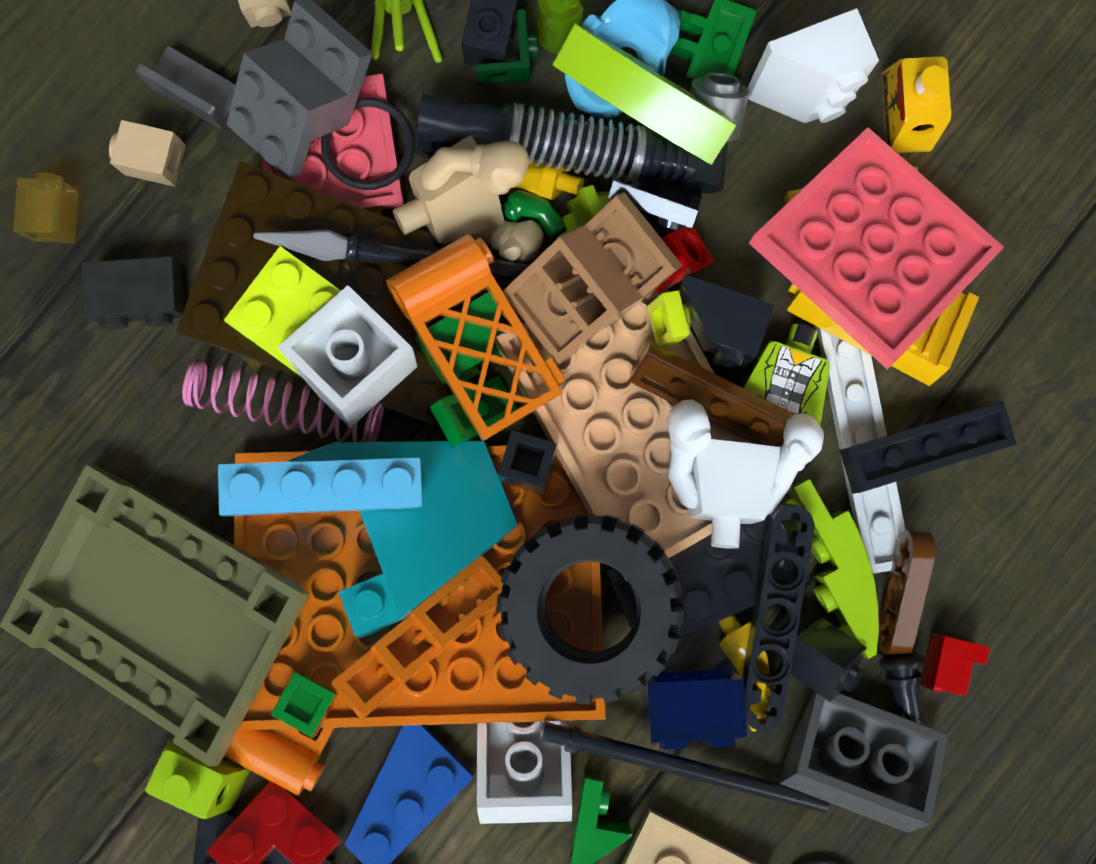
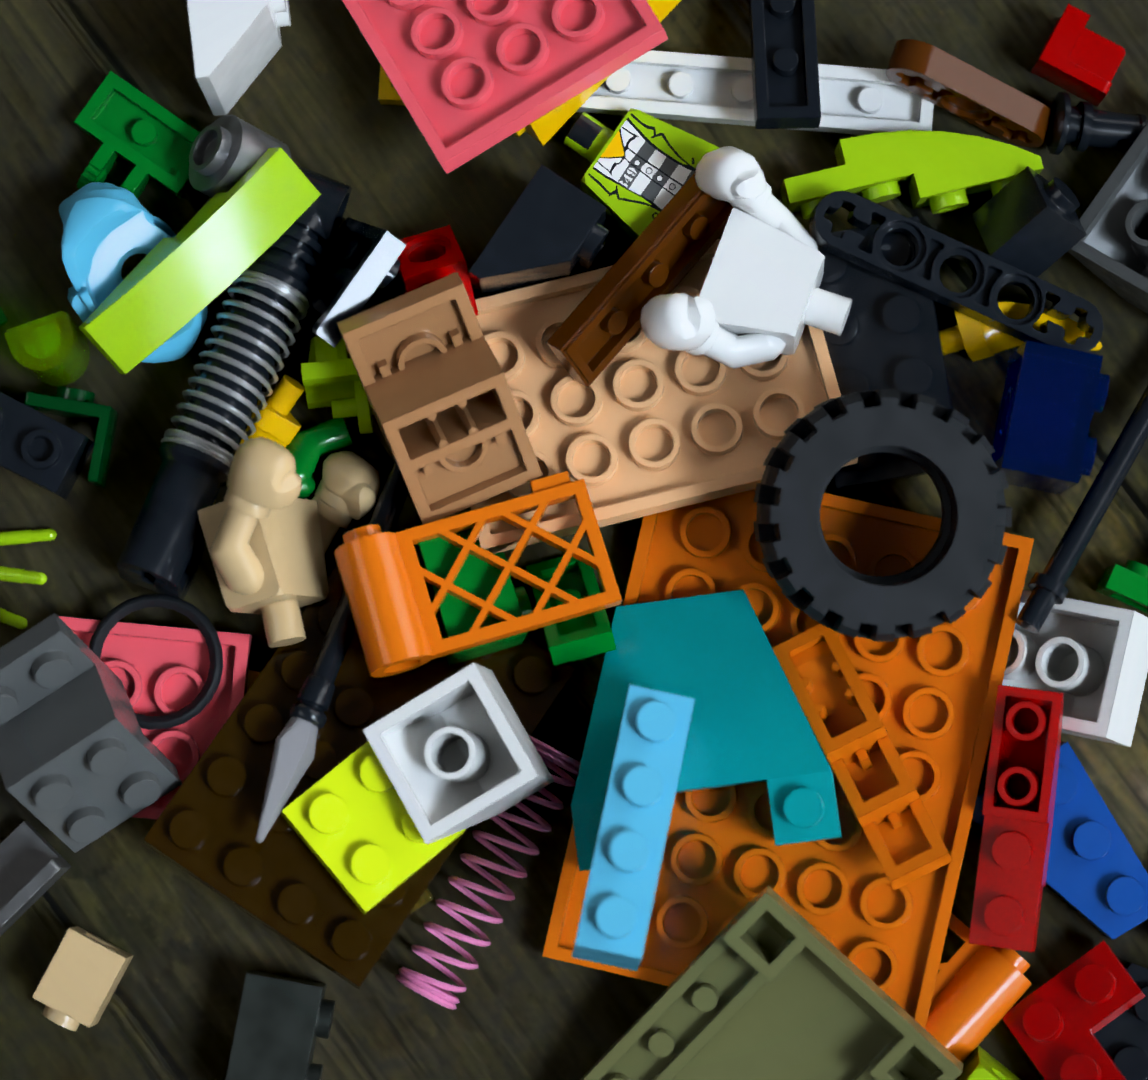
camera: 80 degrees left, 0 degrees up
green plate [271,672,339,738] -> none
black brick [498,430,557,495] -> none
neon yellow plate [647,291,691,348] -> none
none -> red slope [968,685,1064,952]

